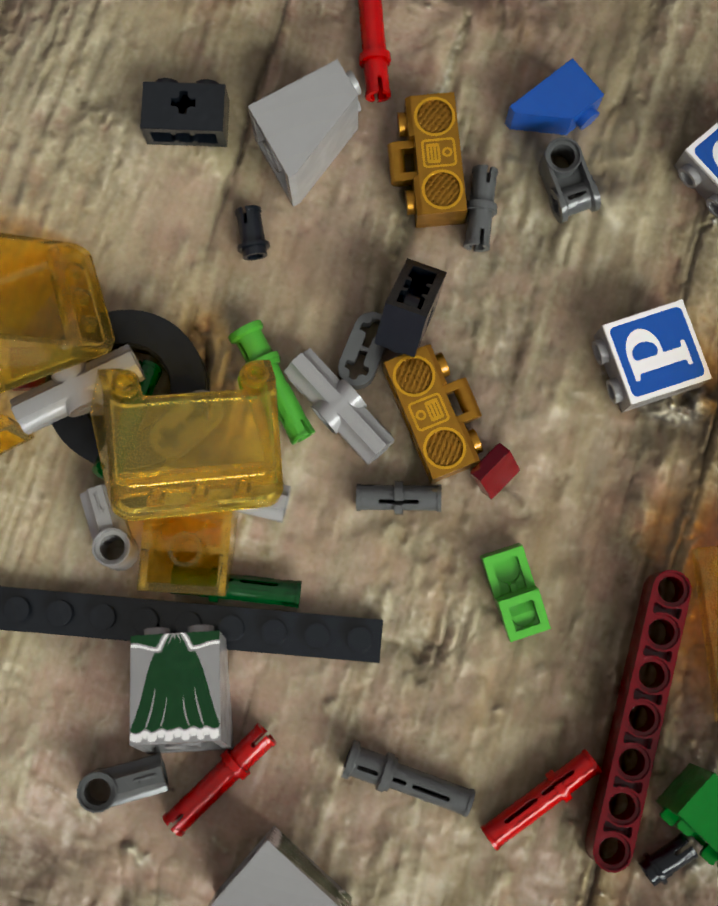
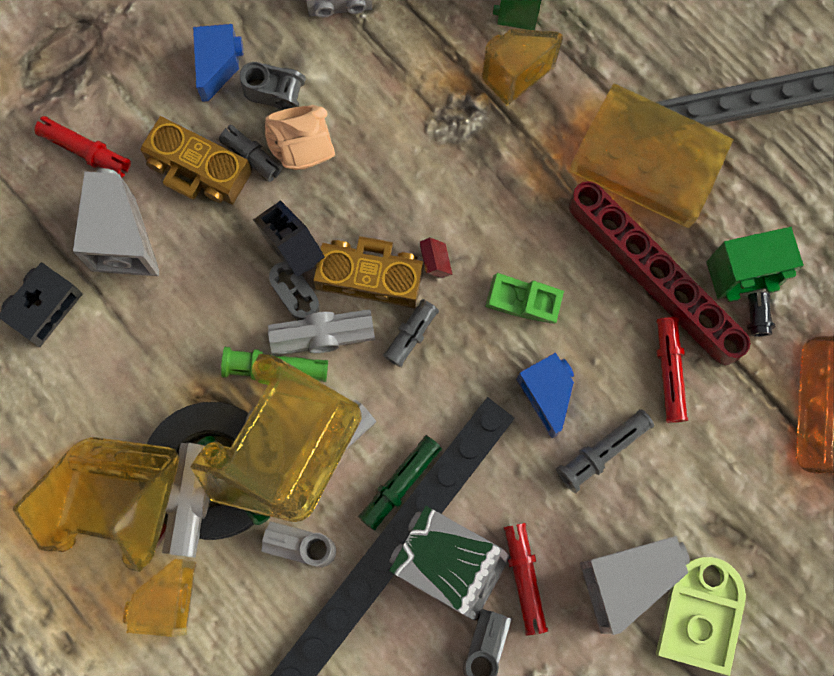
camera: 60 degrees left, 5 degrees down
clear yellow slope [137,502,238,597] -> none
black pin [235,205,270,261] -> none
piece [592,299,712,413] -> none
none -> light nougat piece [265,105,335,170]
none -> blue slope [516,353,574,438]

